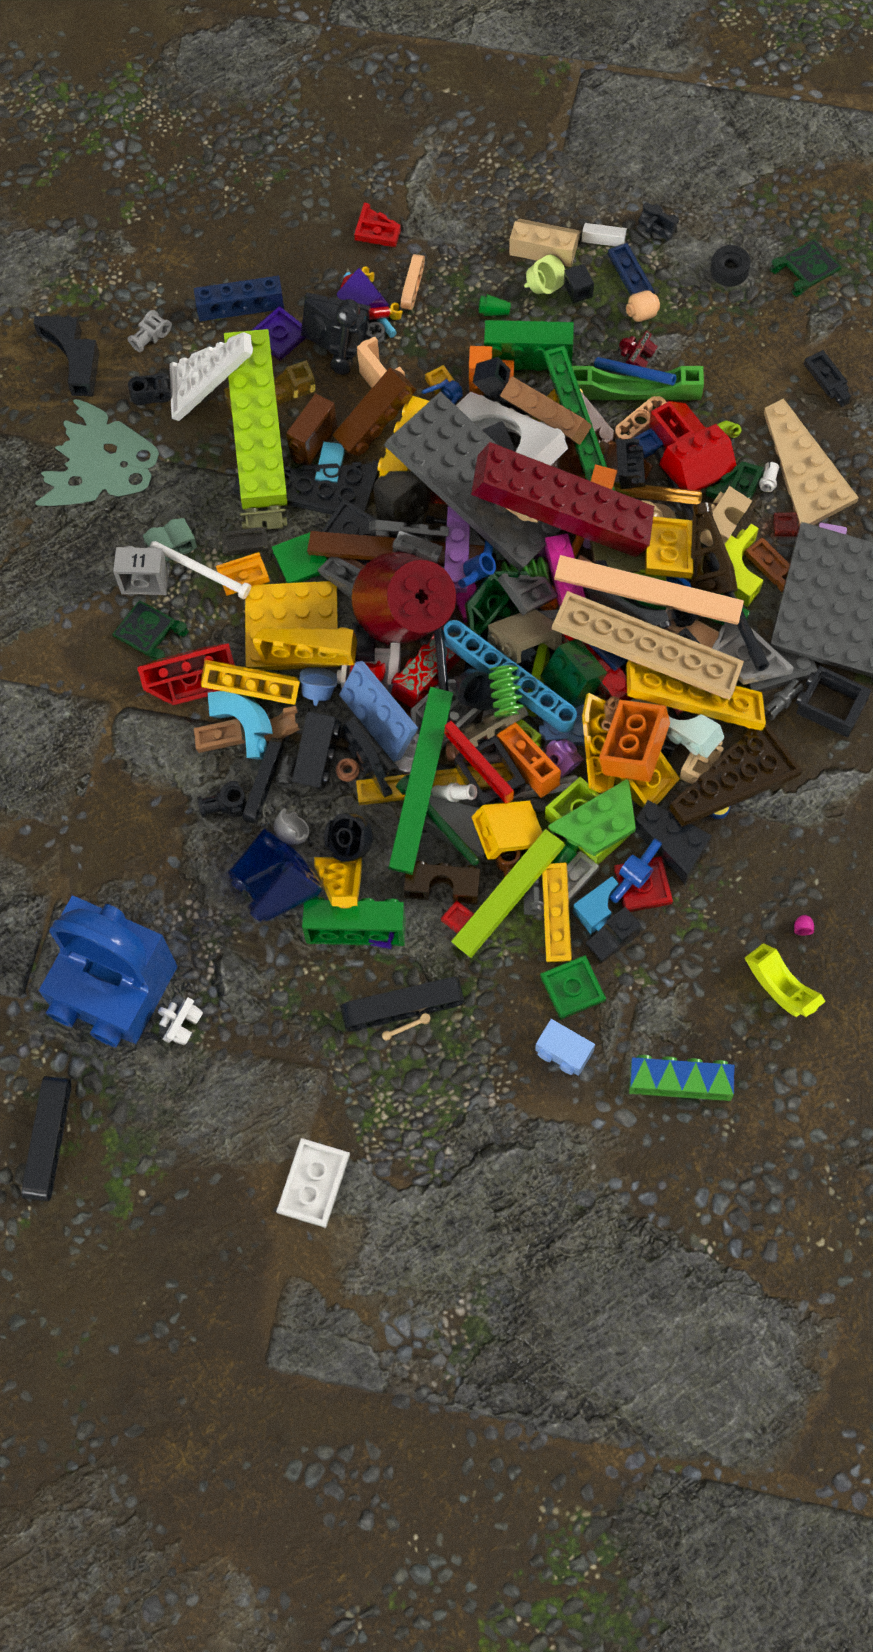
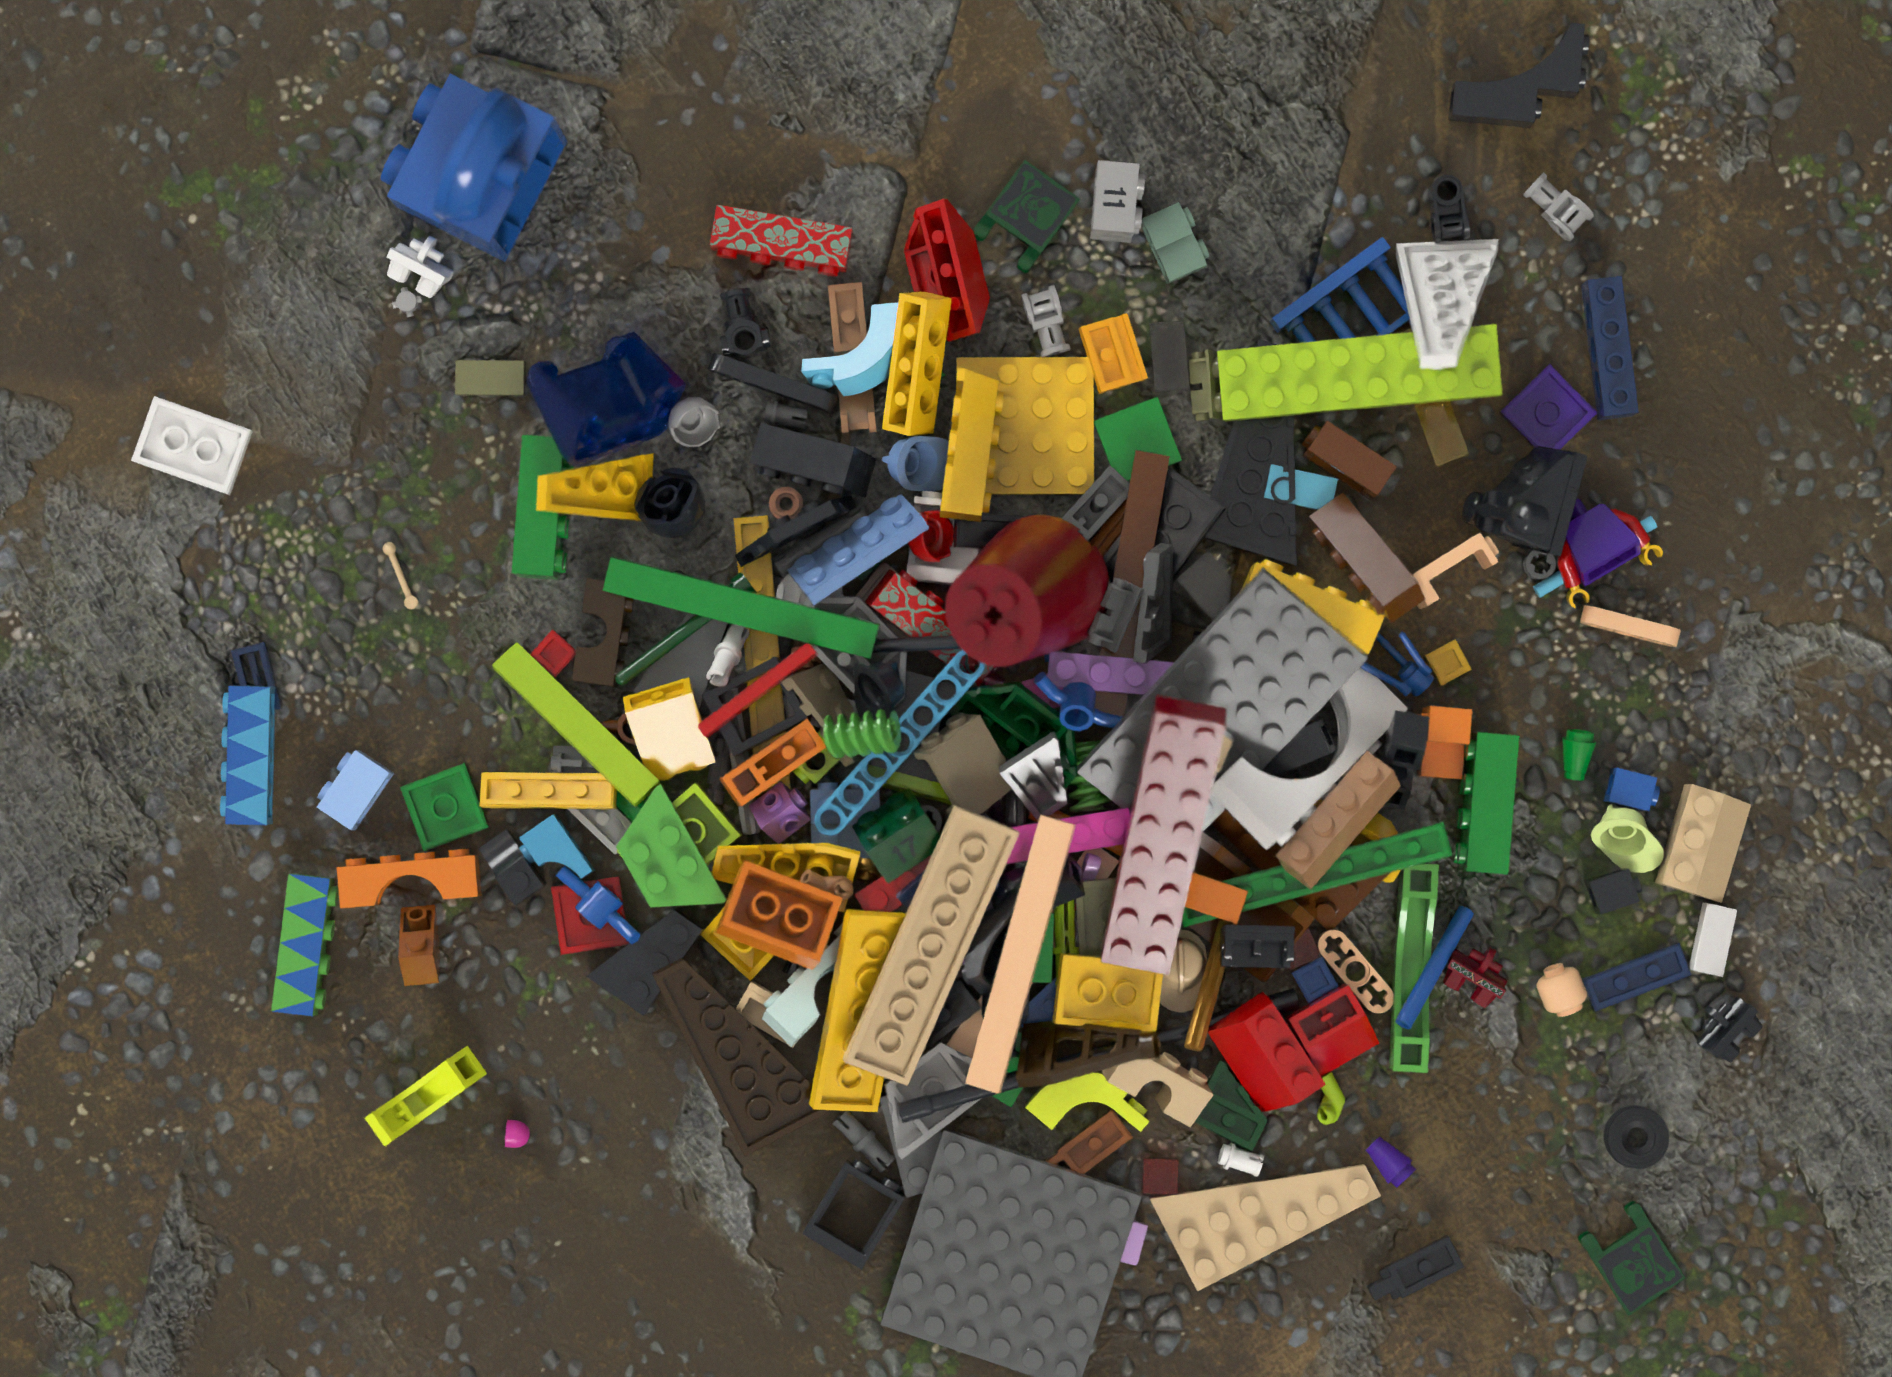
camera: 90 degrees right, 20 degrees up
black beam [22,1076,72,1201] -> none
sand green piece [35,399,159,506] -> none
white bar [150,541,251,599] -> none
black beam [340,977,465,1032] -> none
red wing [354,202,401,247] -> none
none -> brick [220,686,275,825]
none -> dark blue tile [231,642,283,710]
none -> orange arch [337,849,482,909]
none -> light grey piece [392,287,422,317]
none -> dark orange slope [398,905,440,986]
none -> olive tile [455,360,525,396]
none -> red brick [710,205,853,276]
none -> light grey connector [1021,285,1071,358]
none -> blue fence [1270,237,1411,343]
none -> dark purple cone [1365,1137,1416,1188]
none -> blue brick [1603,768,1660,811]

